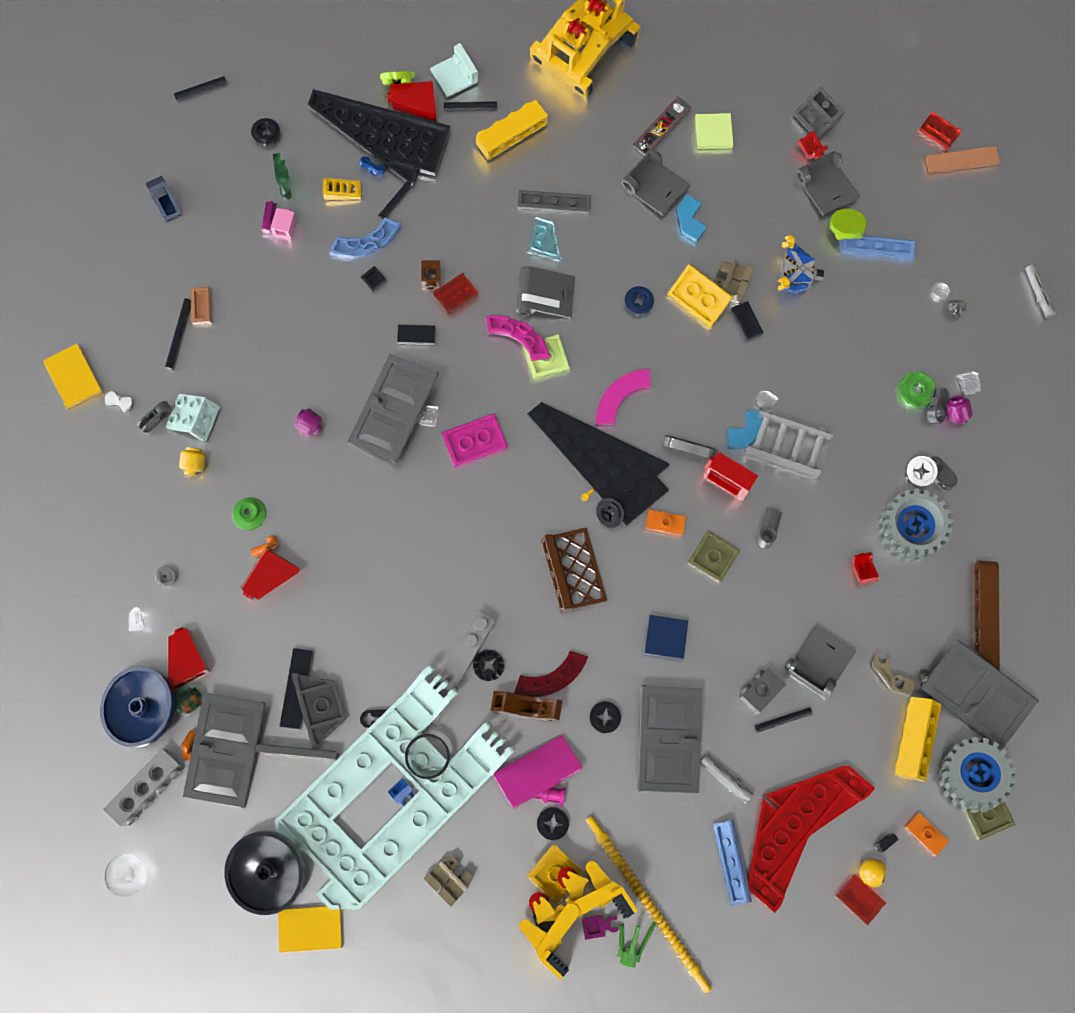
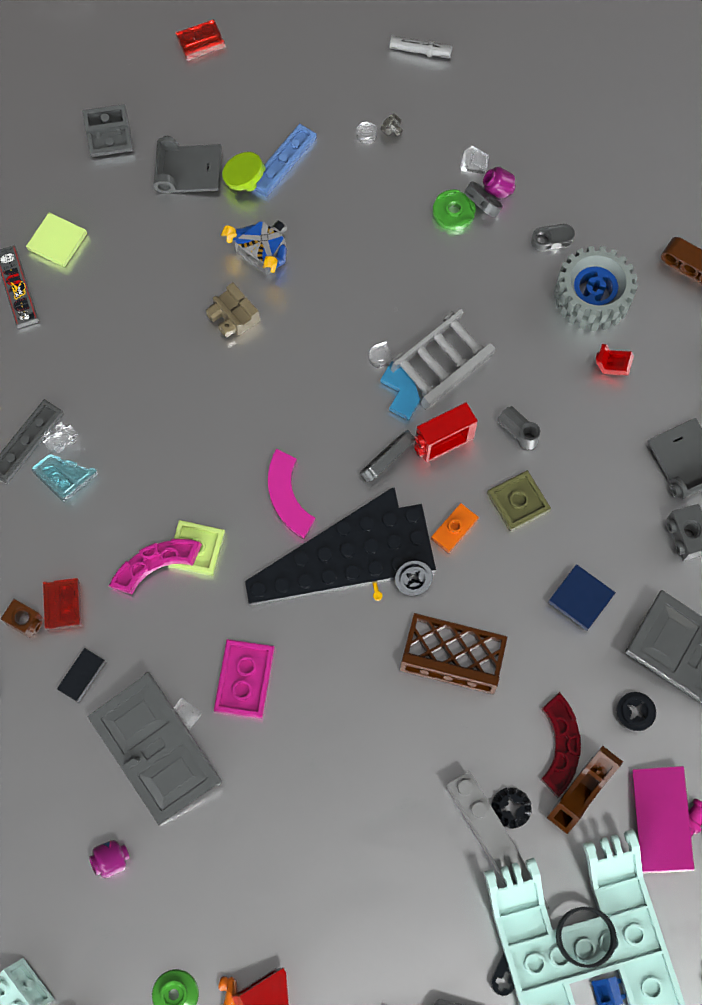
camera: 55 degrees left, 5 degrees down
dark grey door [516,266,575,319] -> none
dark grey door [621,150,690,216] -> none
dark blue gear [624,286,654,315] -> none
yellow tile [667,264,734,327] -> none
dark azure tile [676,194,707,243] -> none
black tile [731,301,764,342] -> none
red bracket [797,131,828,160] -> none
white gear [907,456,938,486] -> none
nougat tile [925,146,1000,174] -> none
none -> clear piece [43,422,78,454]

